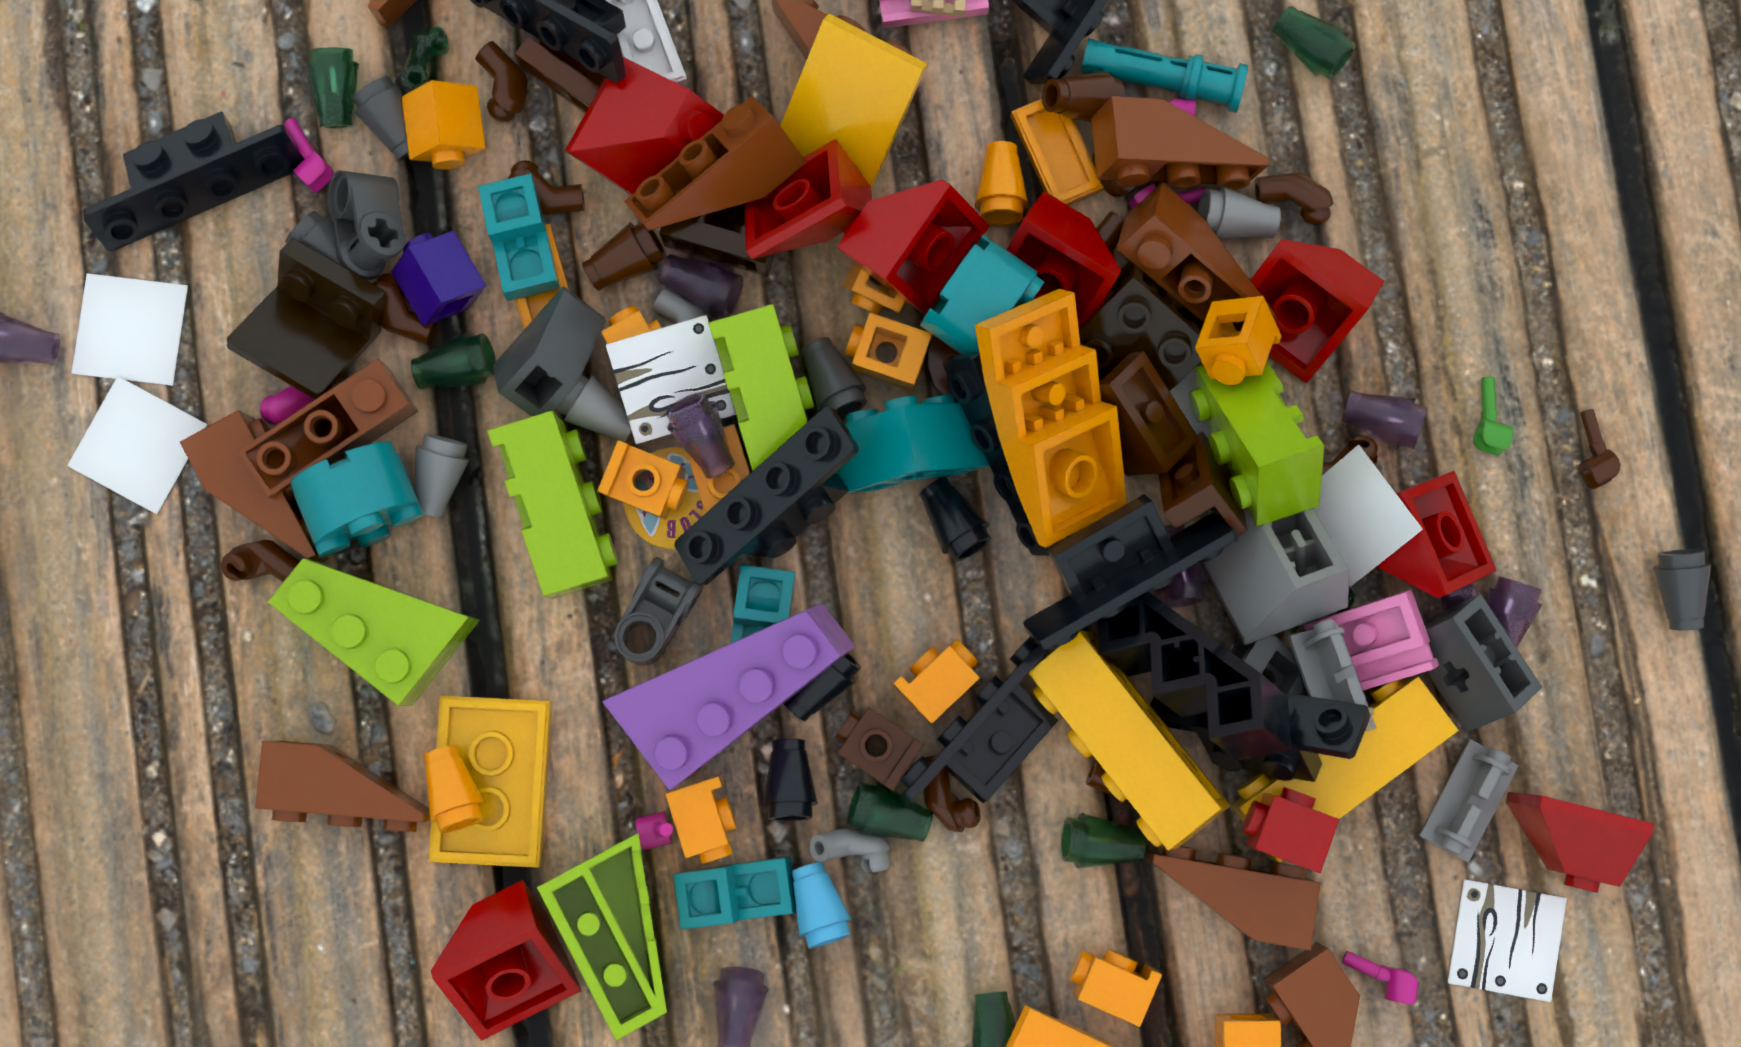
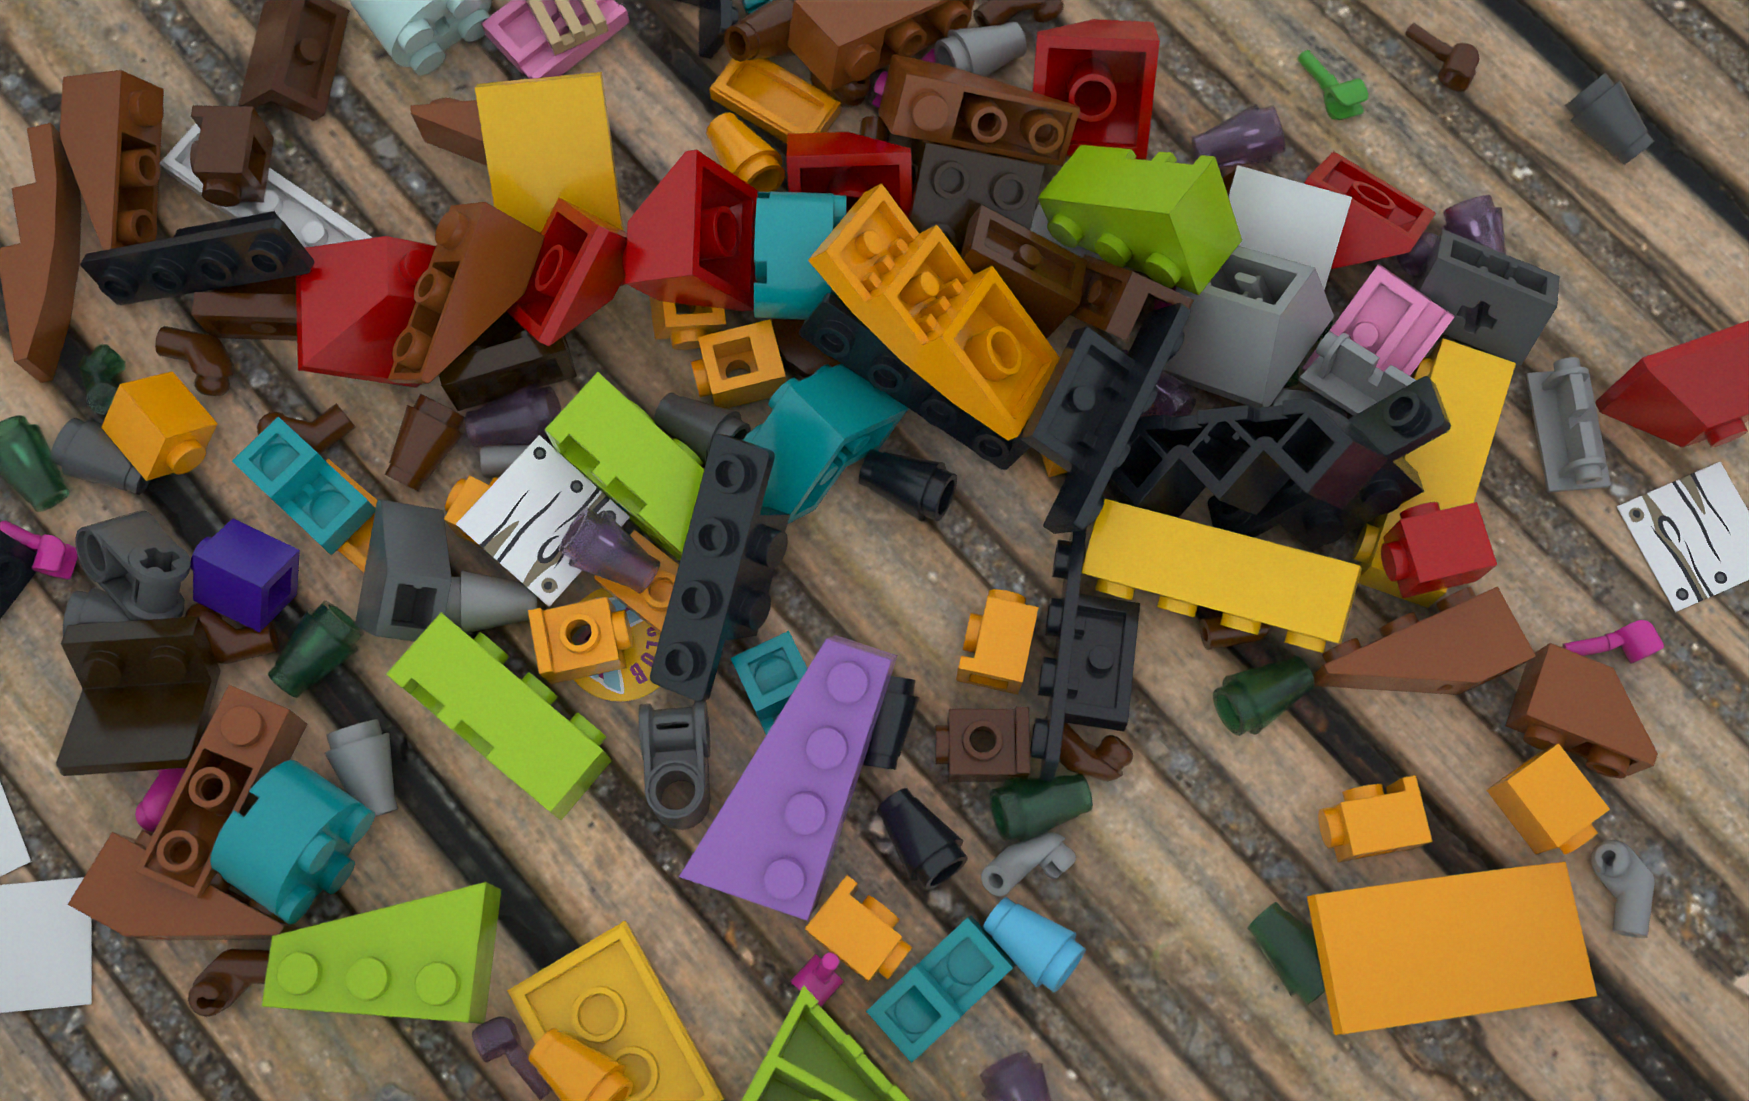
camera: 30 degrees left, 10 degrees down
light orange brick [1195,296,1282,385] -> none
none -> hand [472,1016,552,1100]

